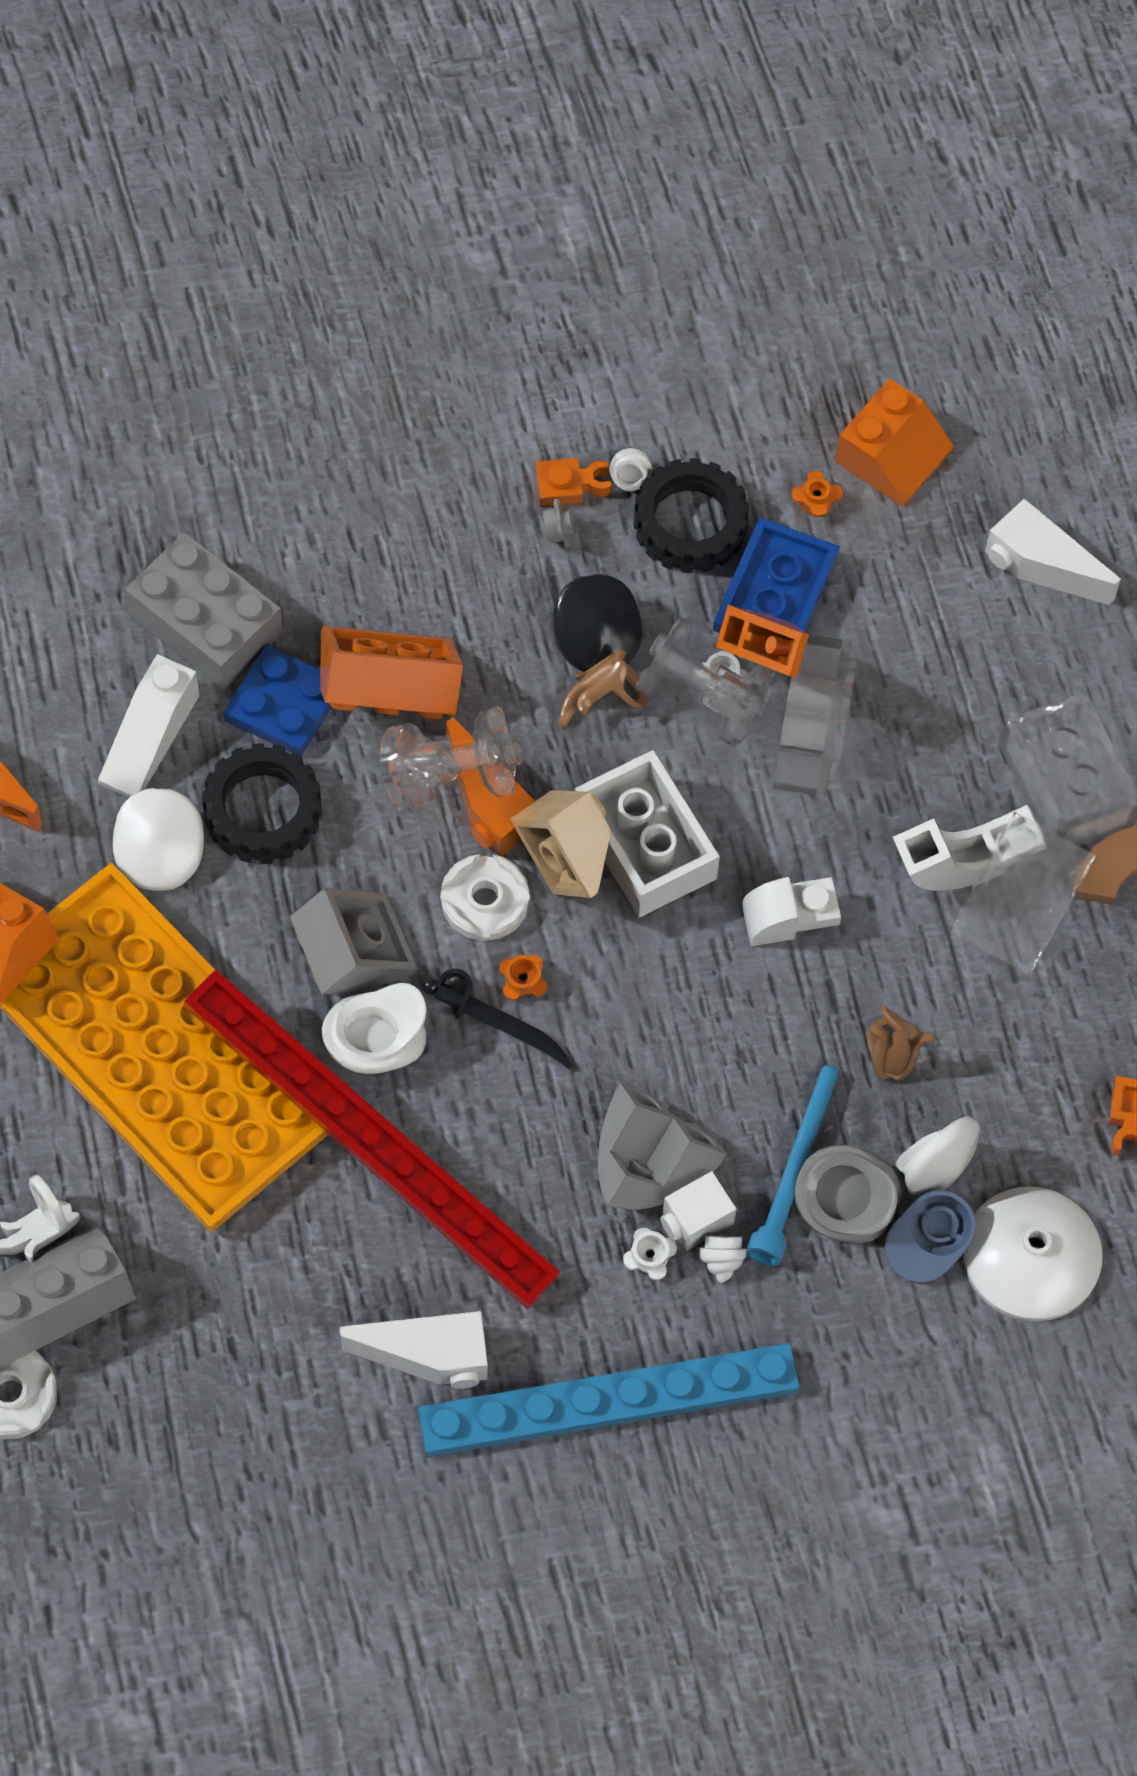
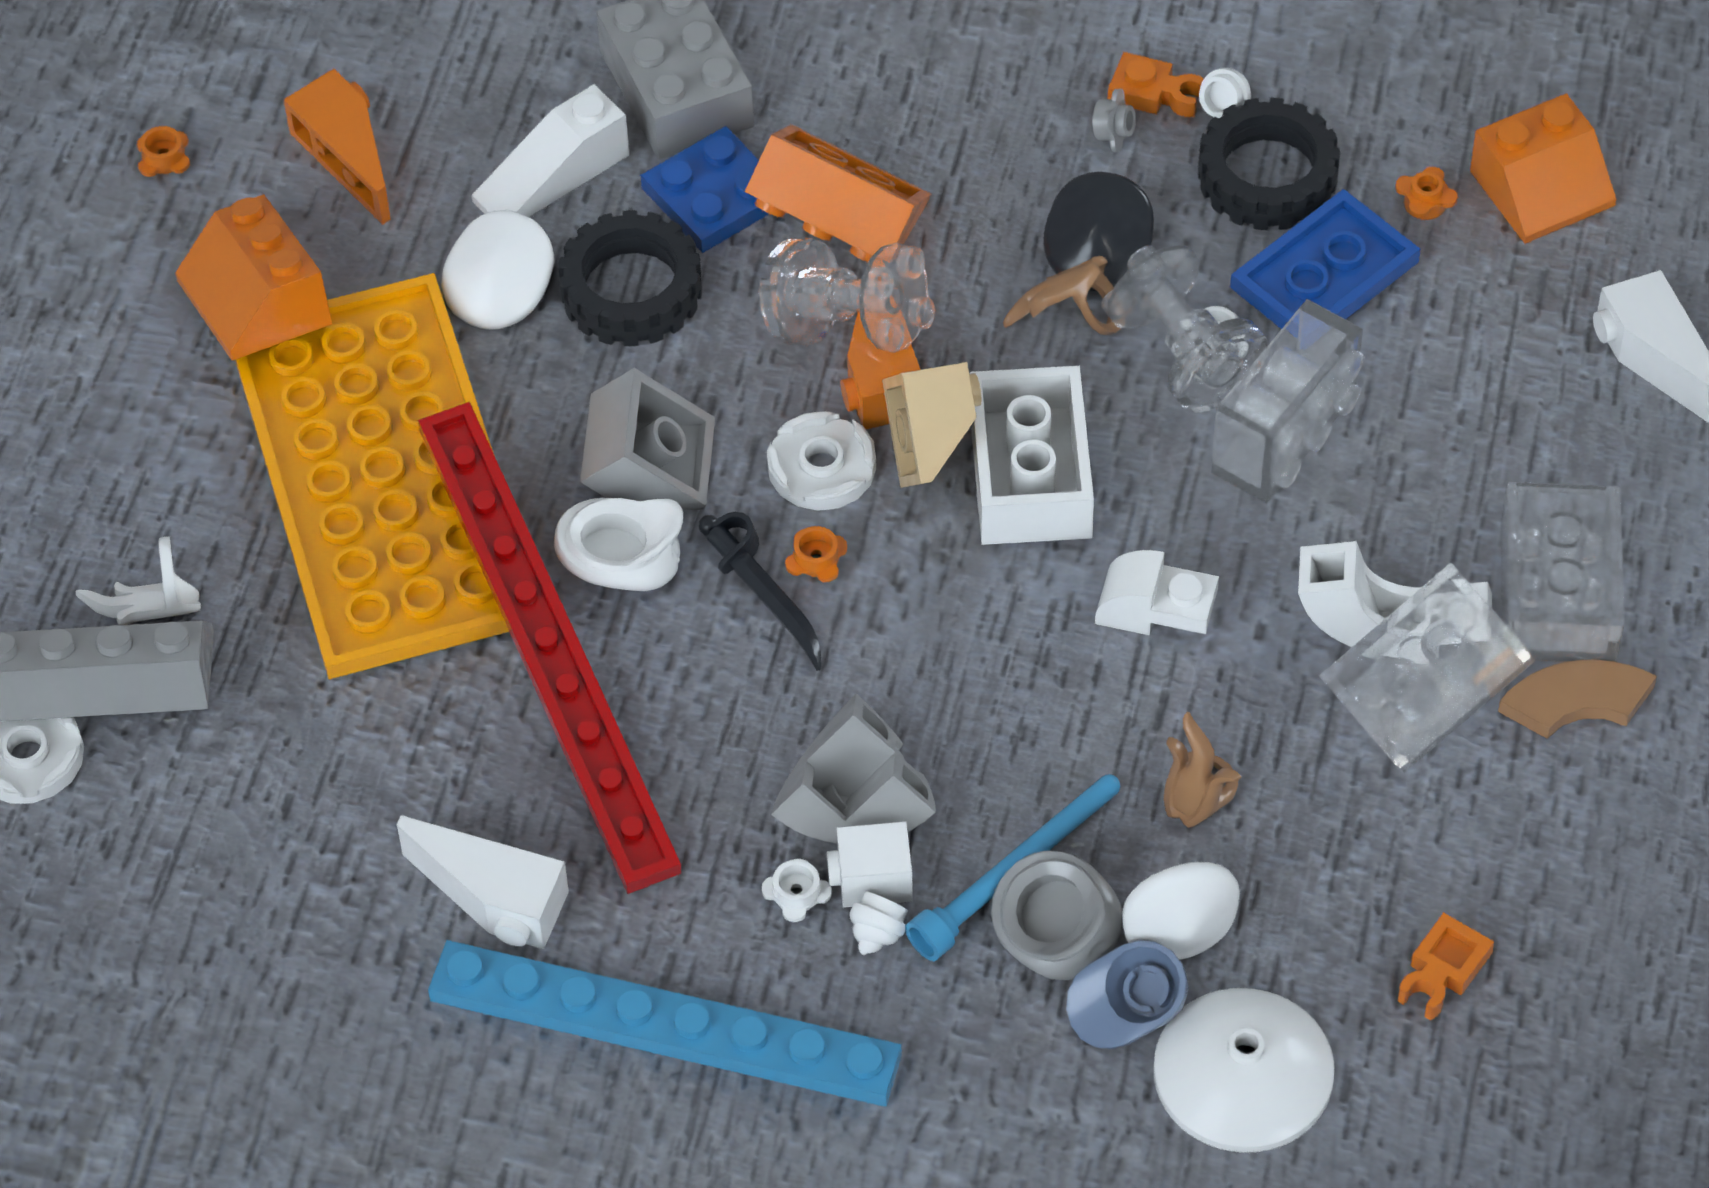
camera: 30 degrees right, 10 degrees down
orange slope [716,605,809,678] -> none

